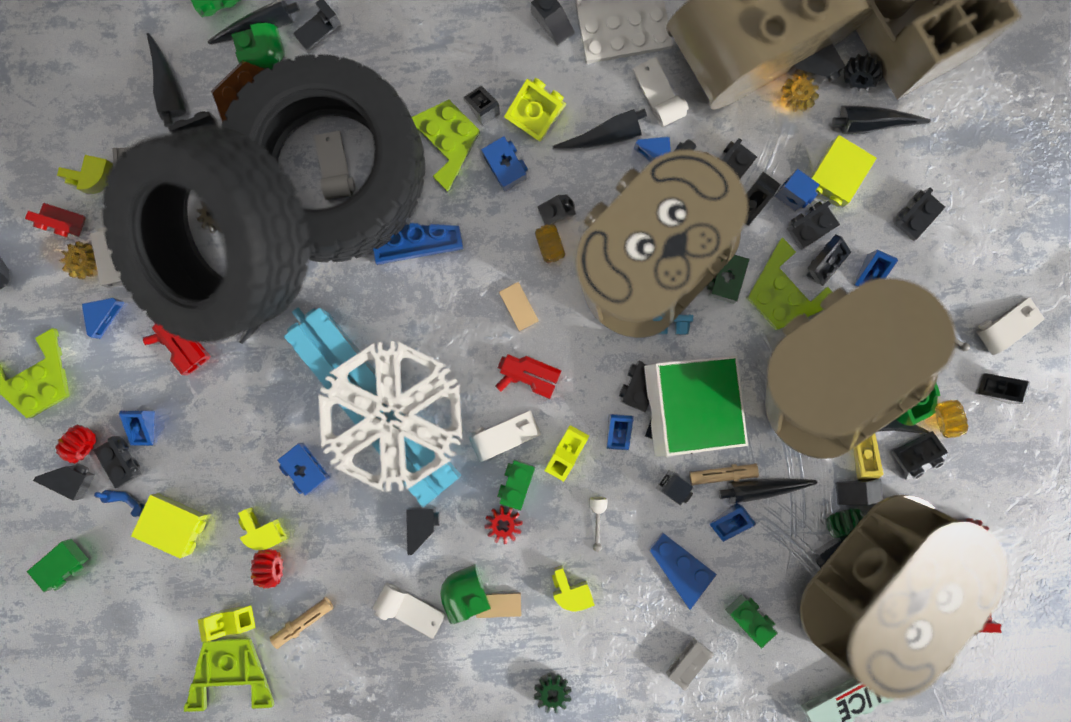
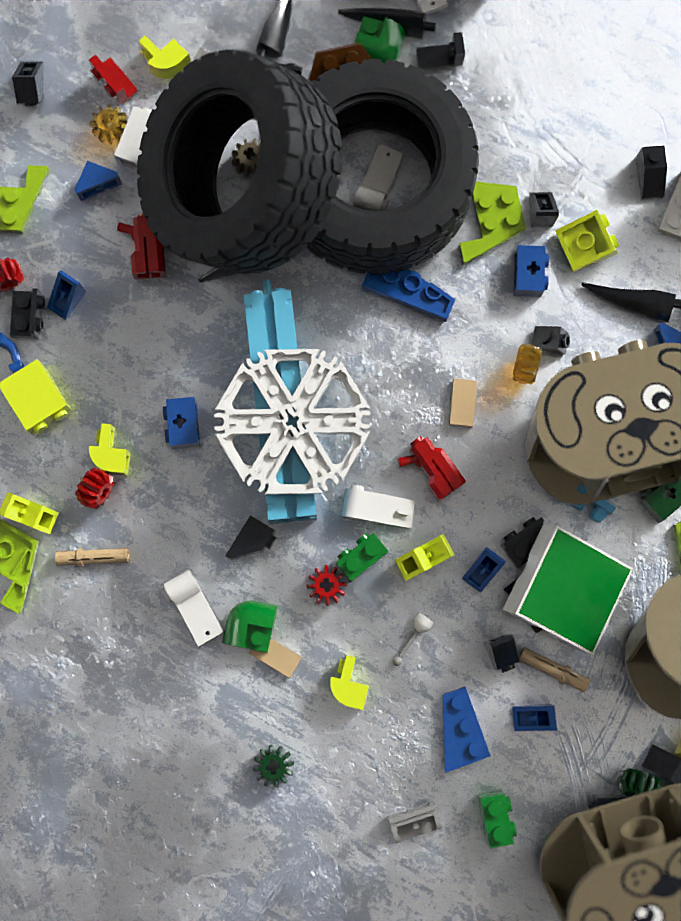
camera: 30 degrees right, 5 degrees down
black piece [718,478,817,504] -> none

